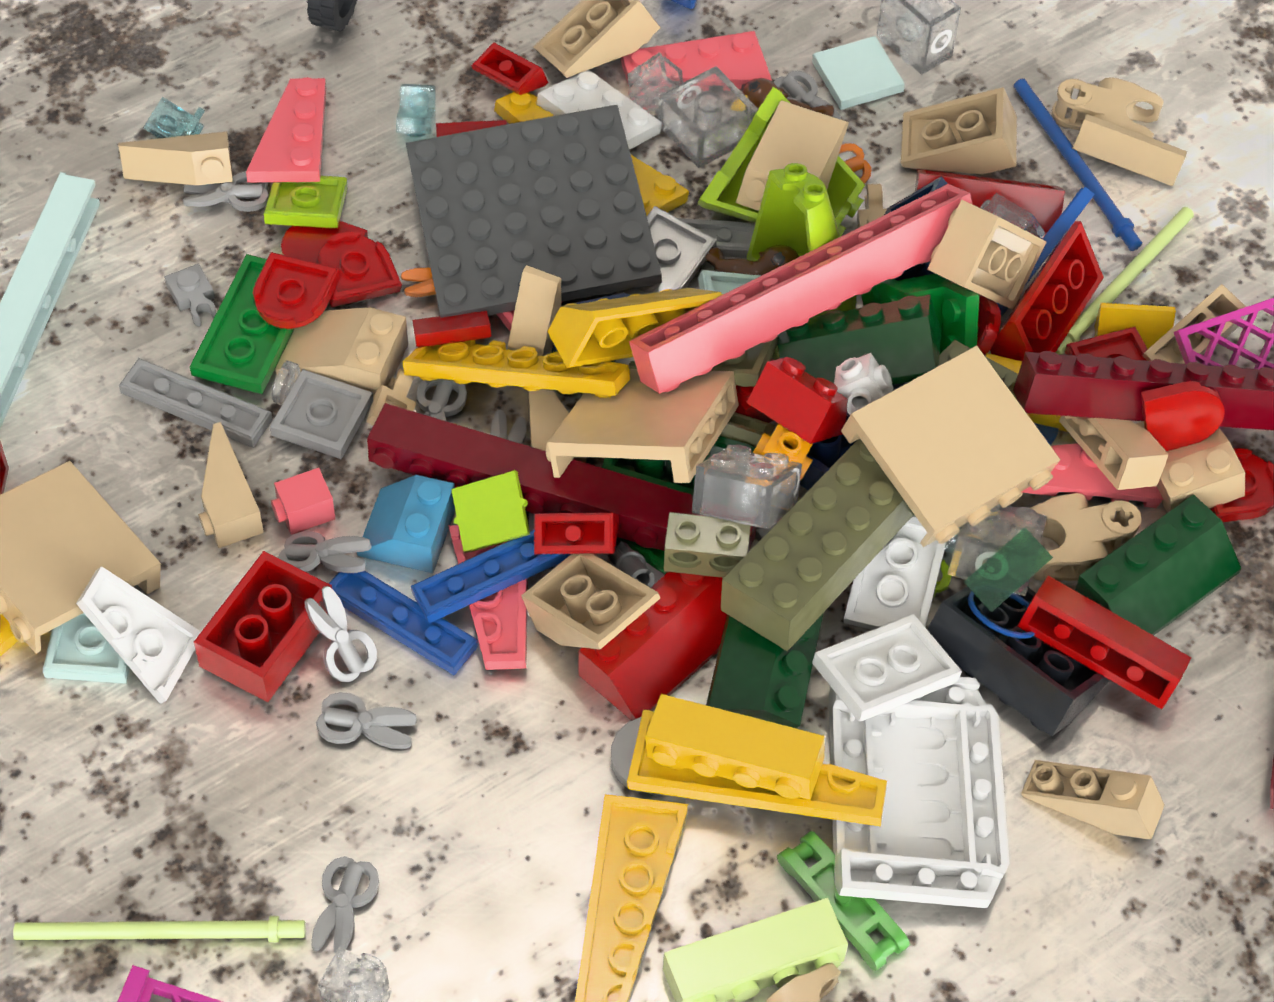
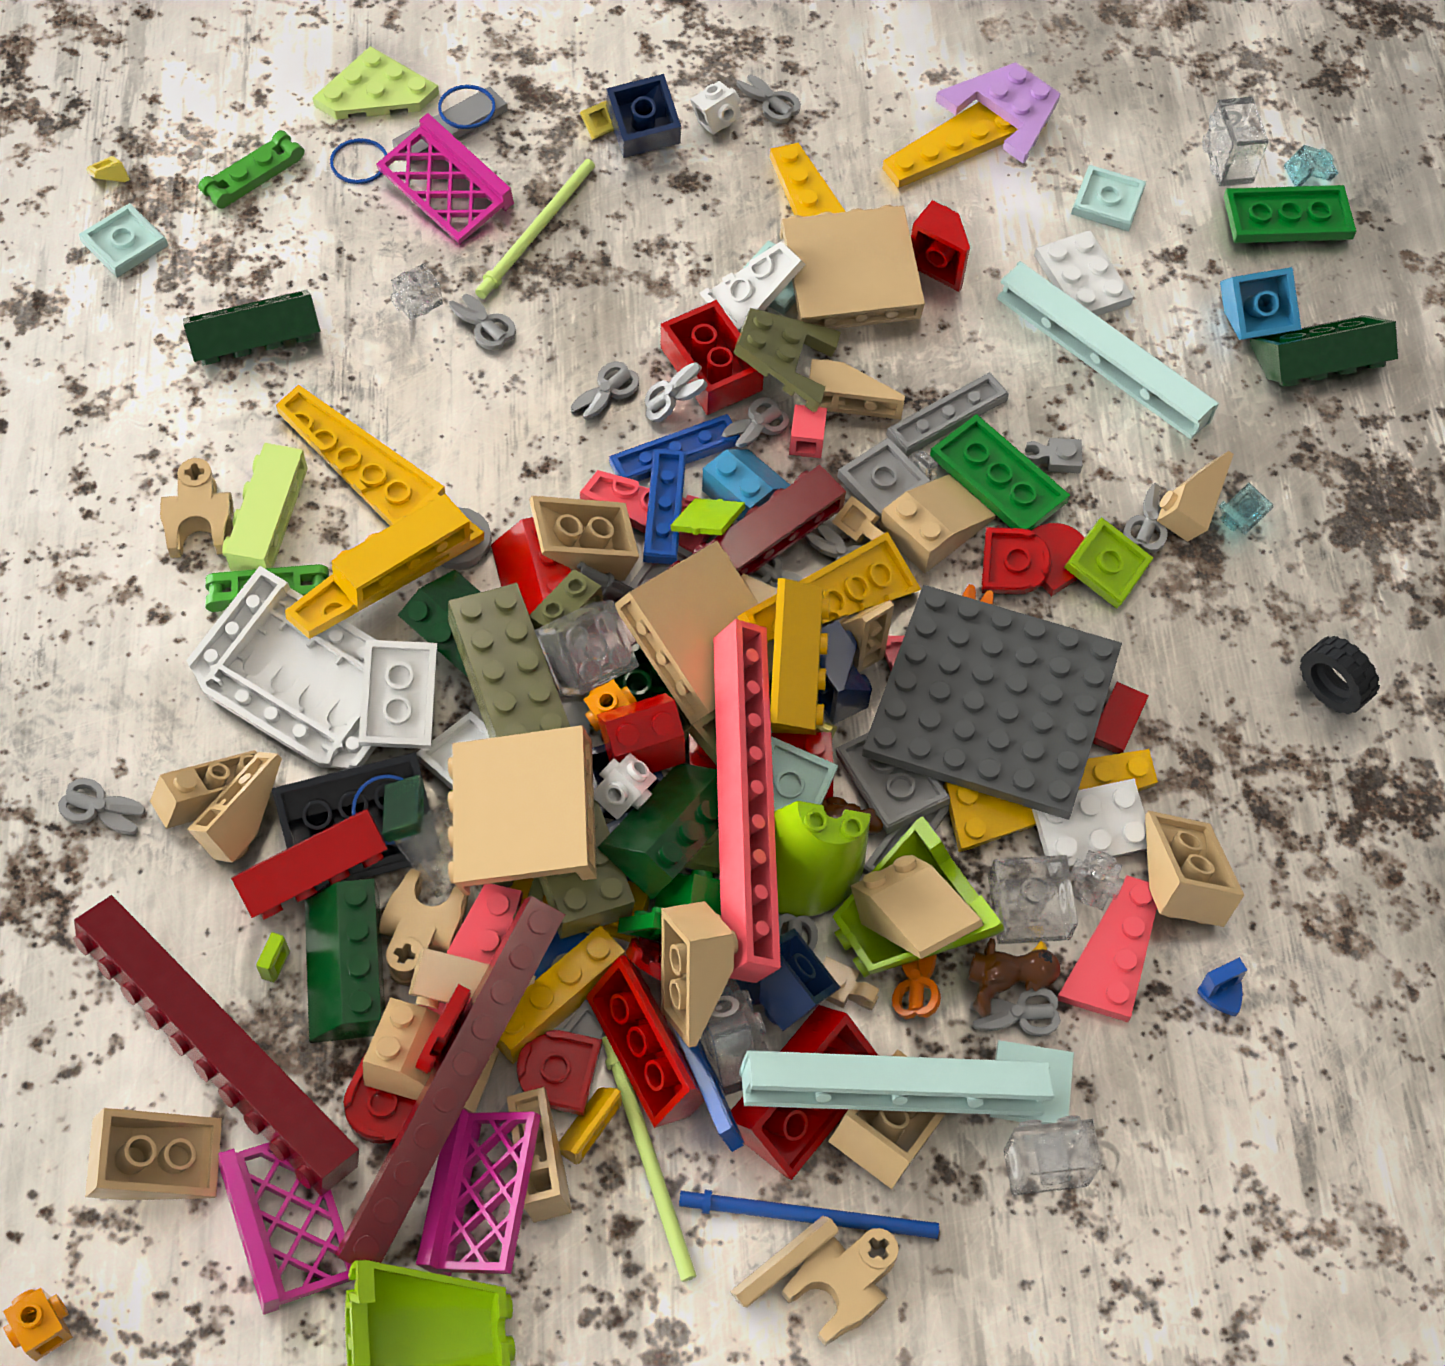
camera: 120 degrees right, 5 degrees up
coral wing [246,77,326,183] -> none
red tile [253,252,341,329] -> none
clear light blue bracket [396,84,436,137] -> none
red tile [412,310,492,348] -> none
red slope [471,42,549,95] -> none
red slope [534,513,619,554] -> none
none -> light grey piece [58,778,145,835]
none -> tan slope [187,752,282,863]
none -> lime tile [256,932,290,983]
none -> olive wing [733,308,841,413]
none -> light aqua tile [739,1050,1054,1116]

